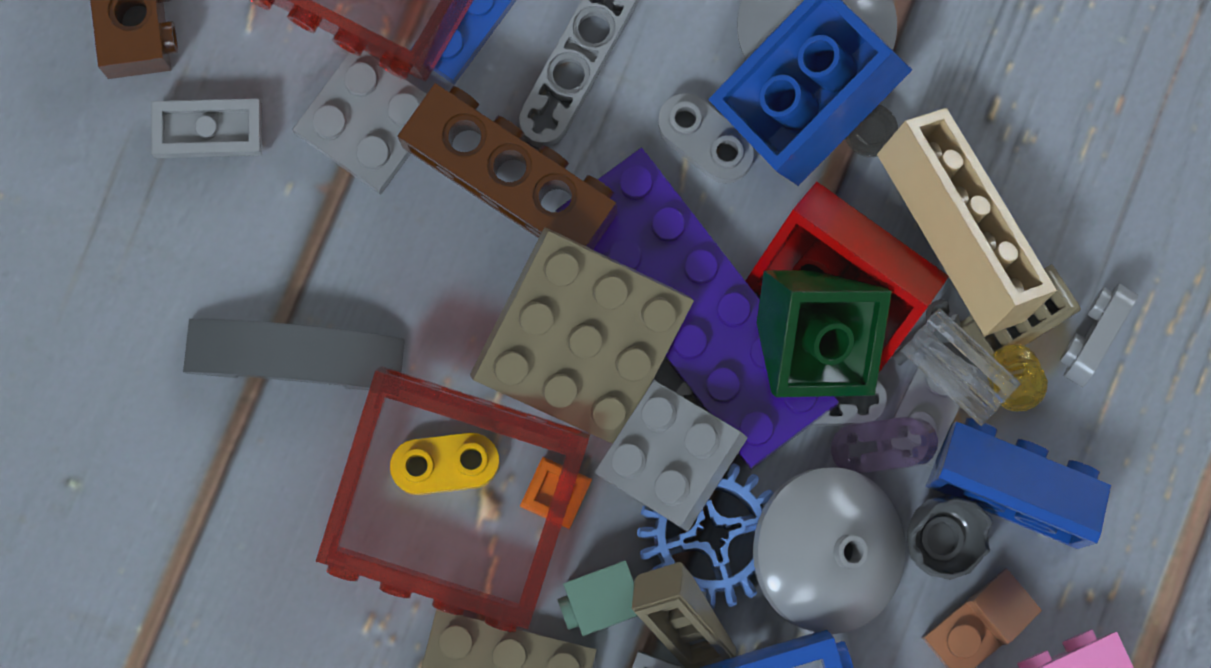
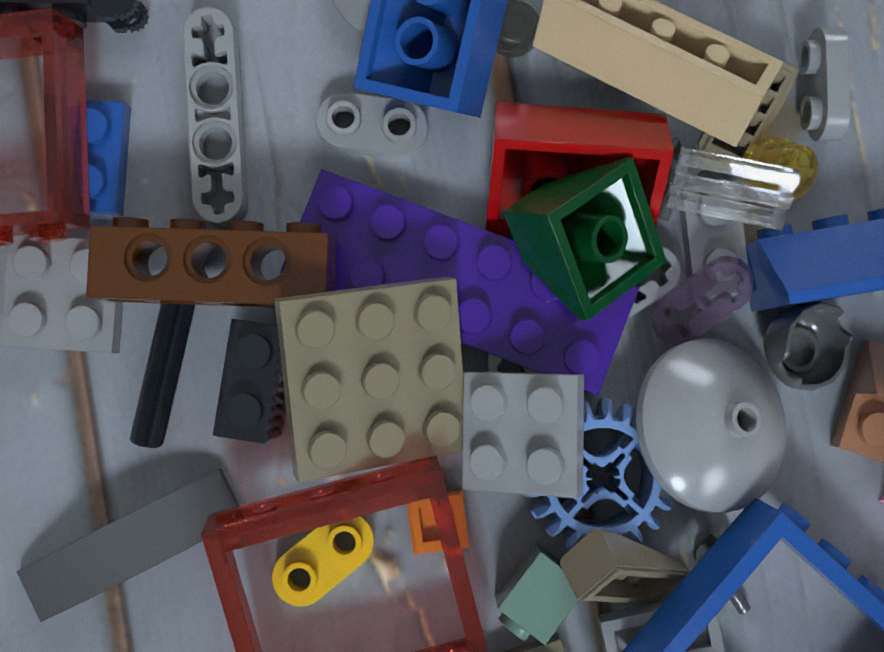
camera: 30 degrees left, 5 degrees up
none -> black axle [130,260,206,448]
none -> black brick [213,319,286,444]

